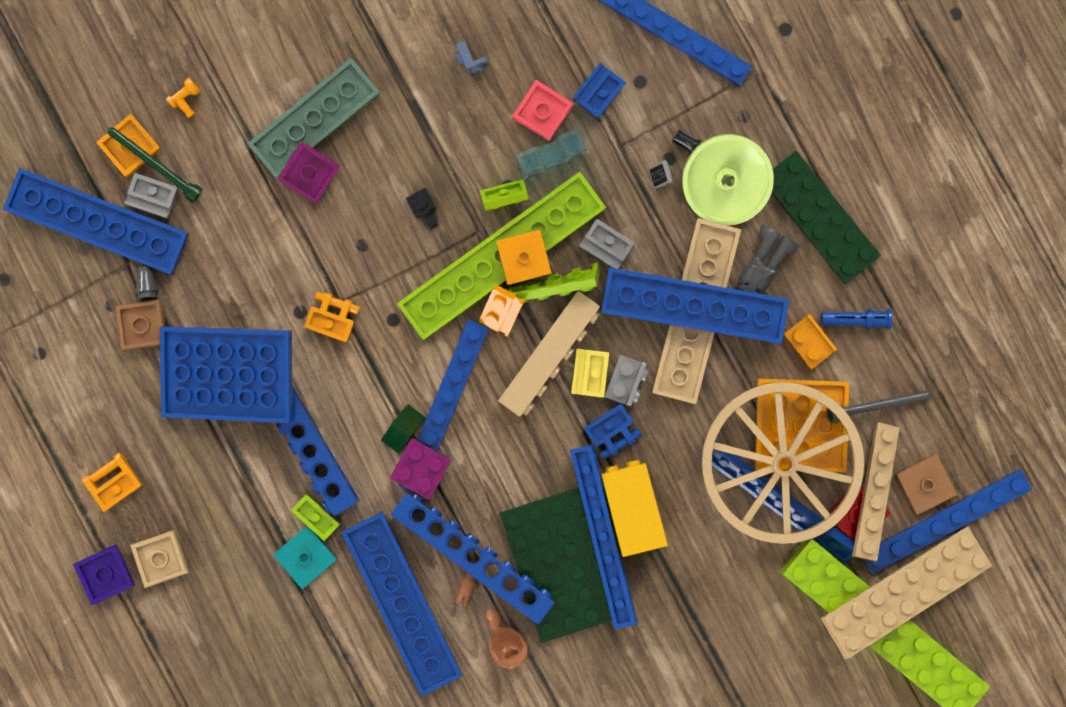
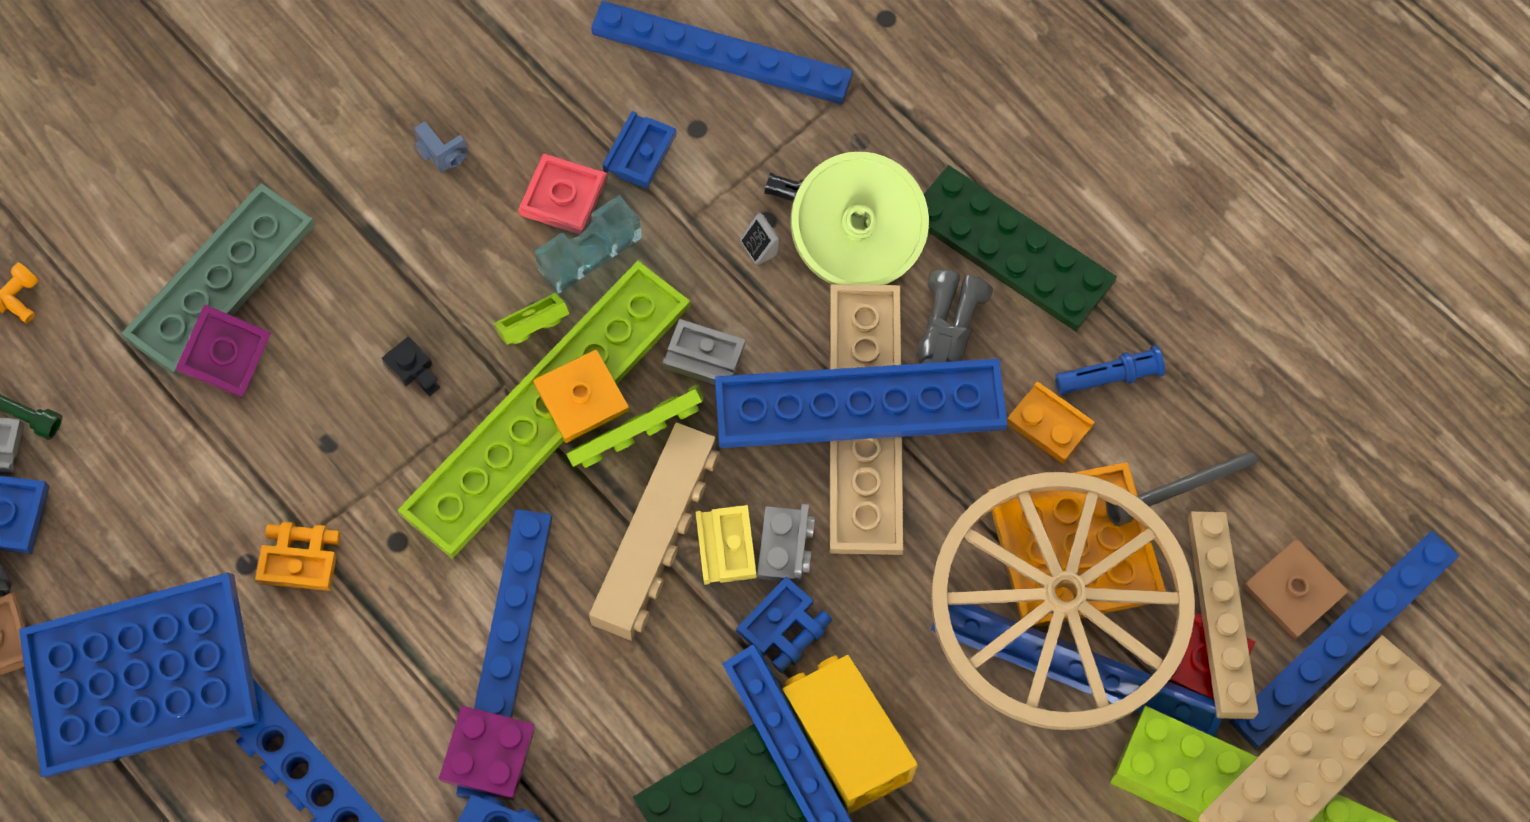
camera: 15 degrees left, 20 degrees down
dark green slope [381,404,426,454] -> none
light orange plate [478,285,525,337] -> none

